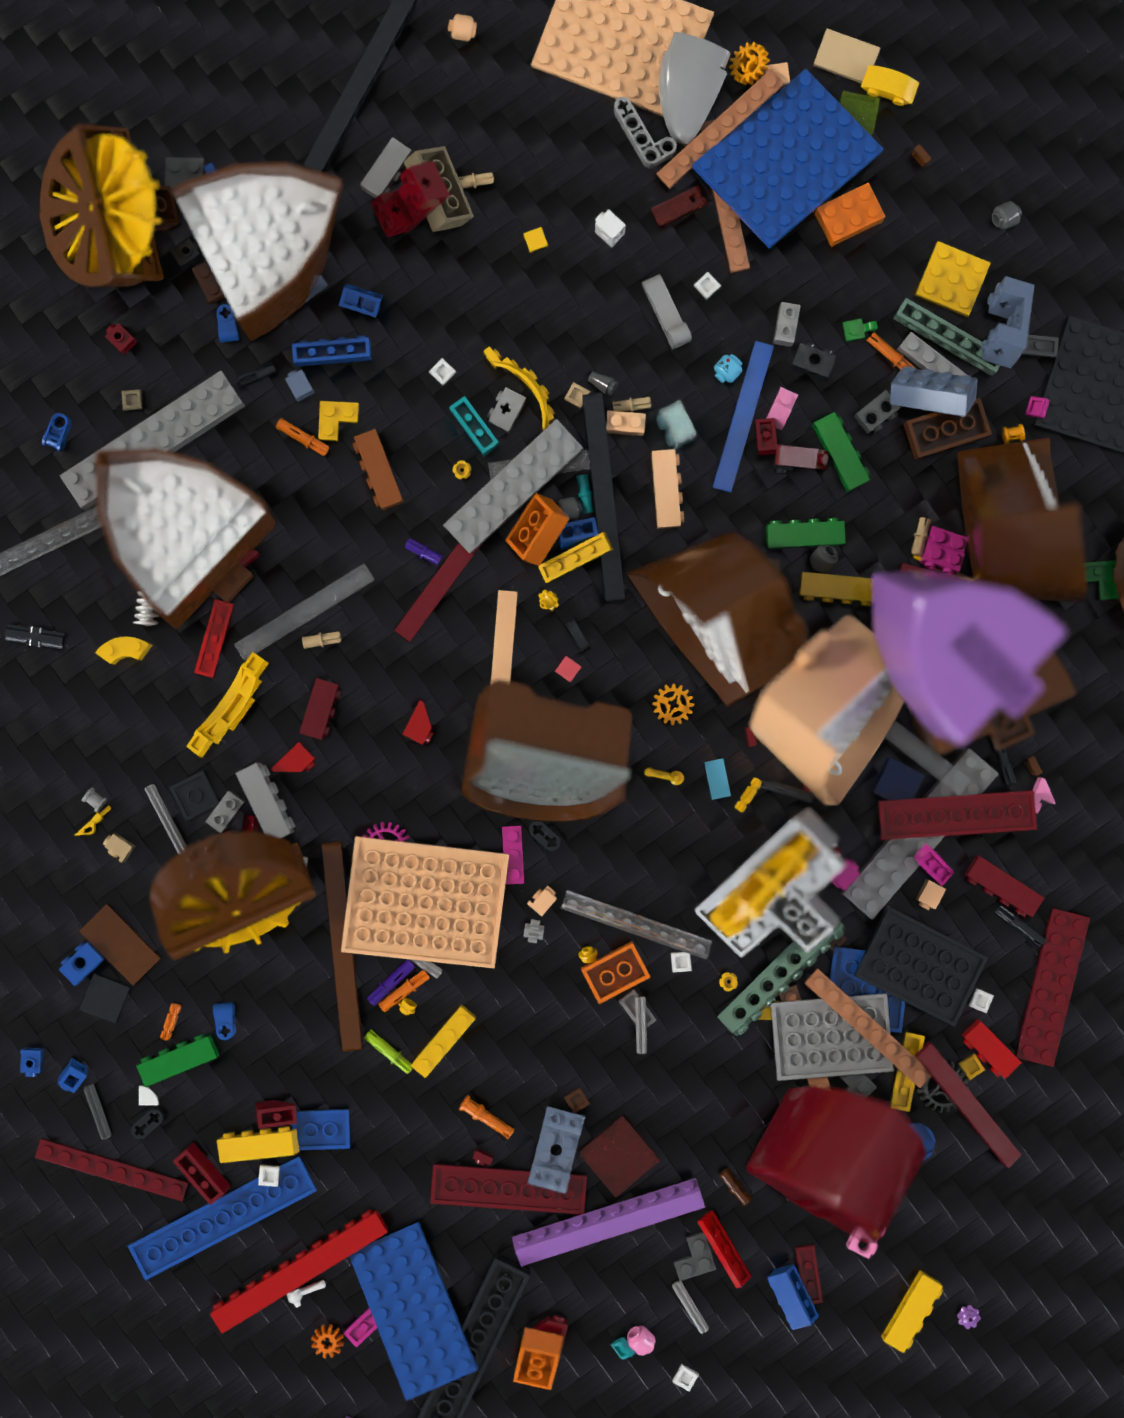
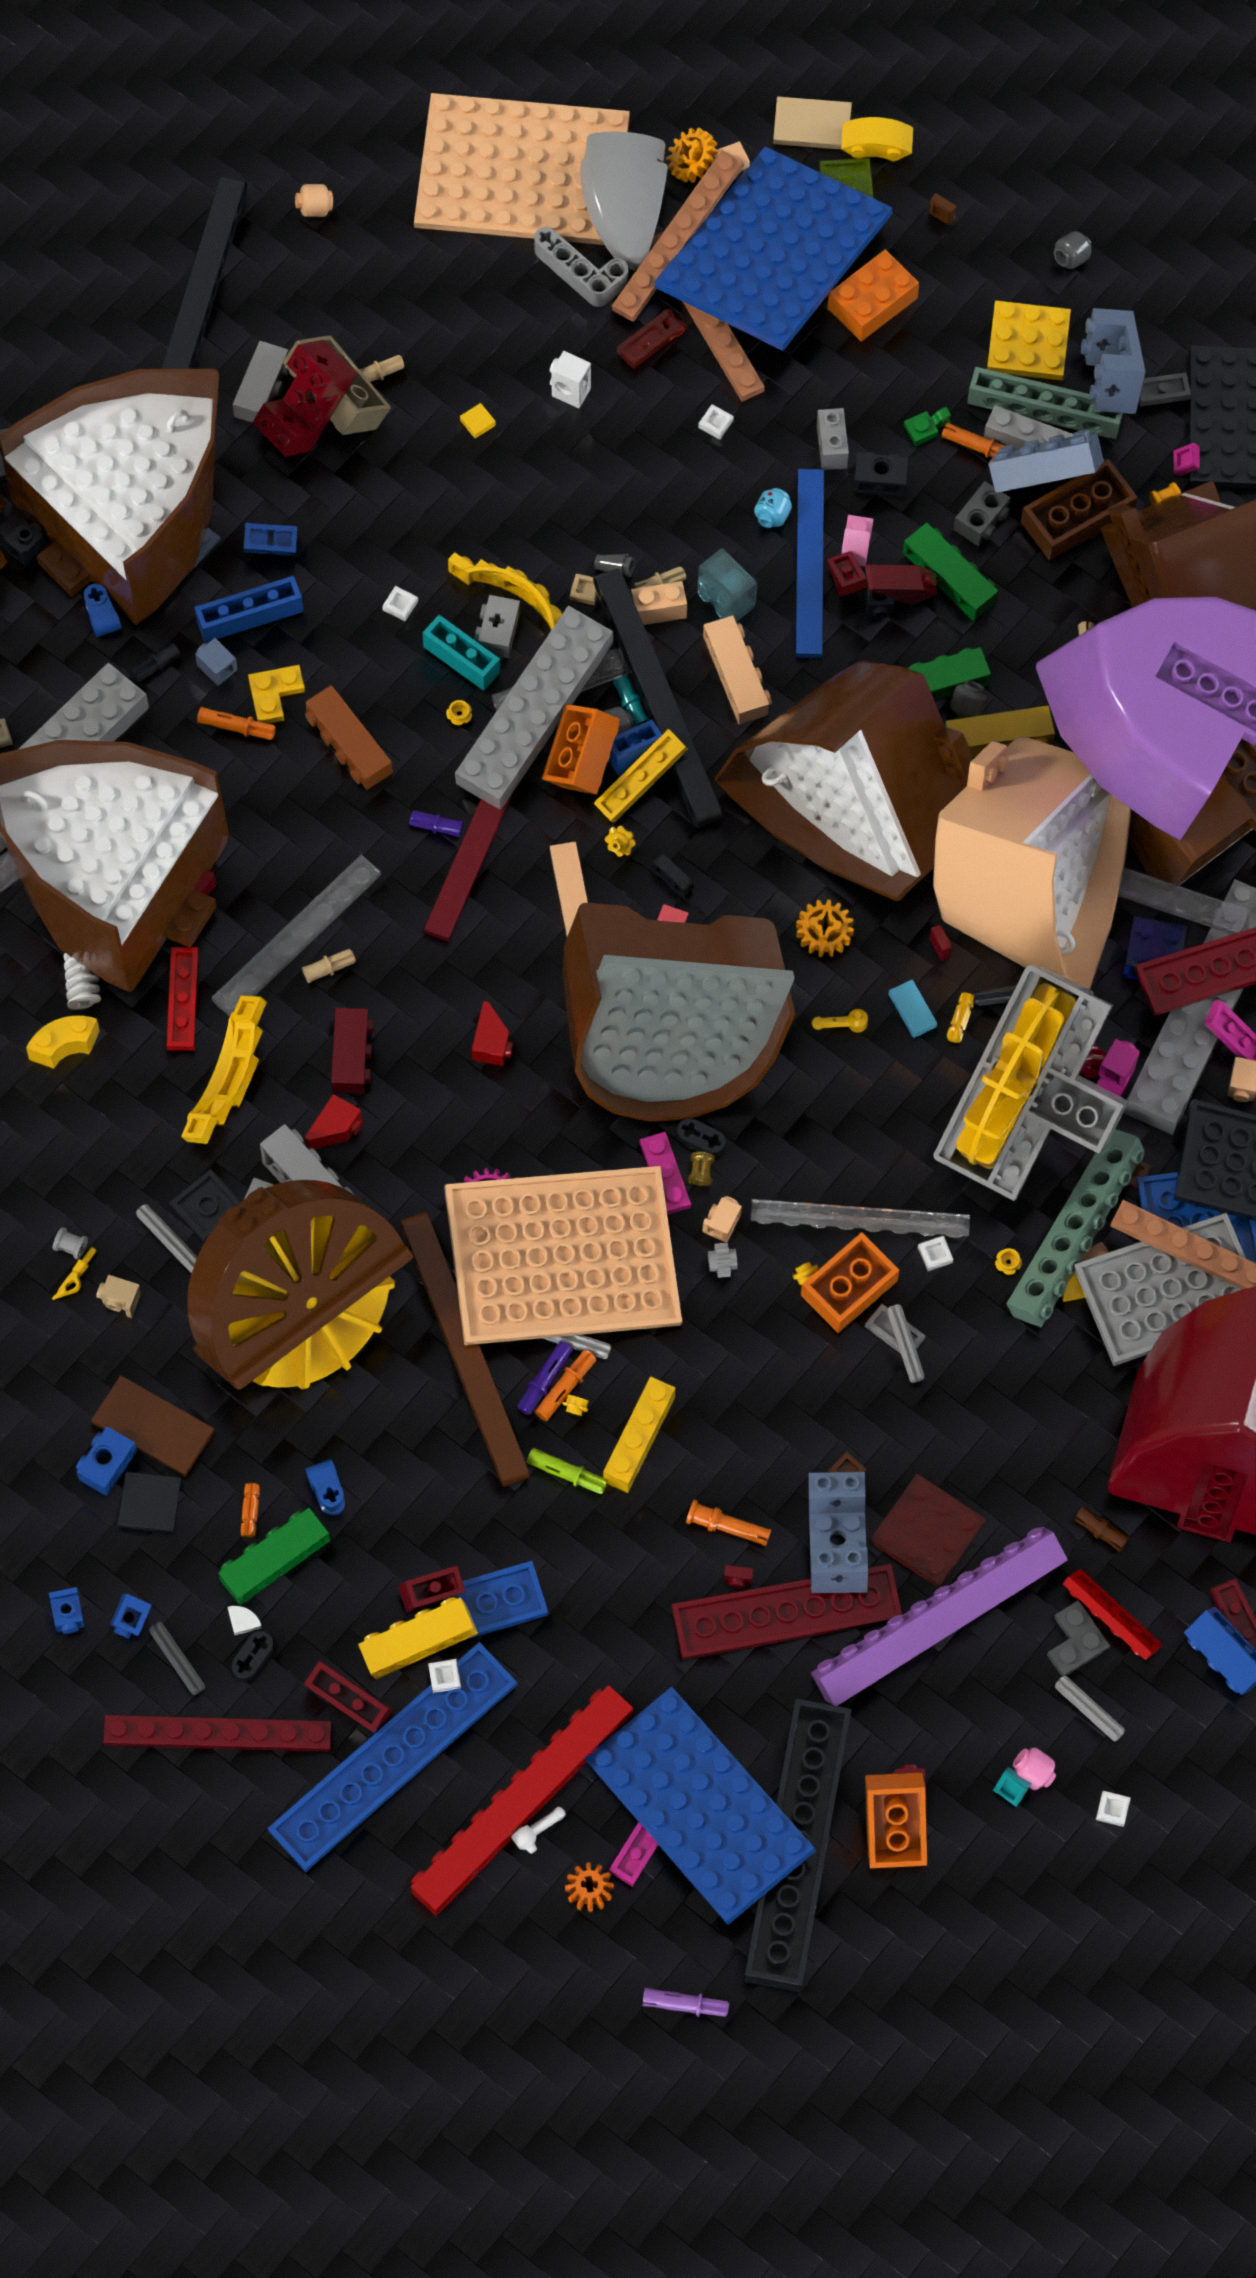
camera: 15 degrees left, 20 degrees down
light grey beam [642,274,692,349] -> none
none -> clear yellow bush [688,1152,715,1186]

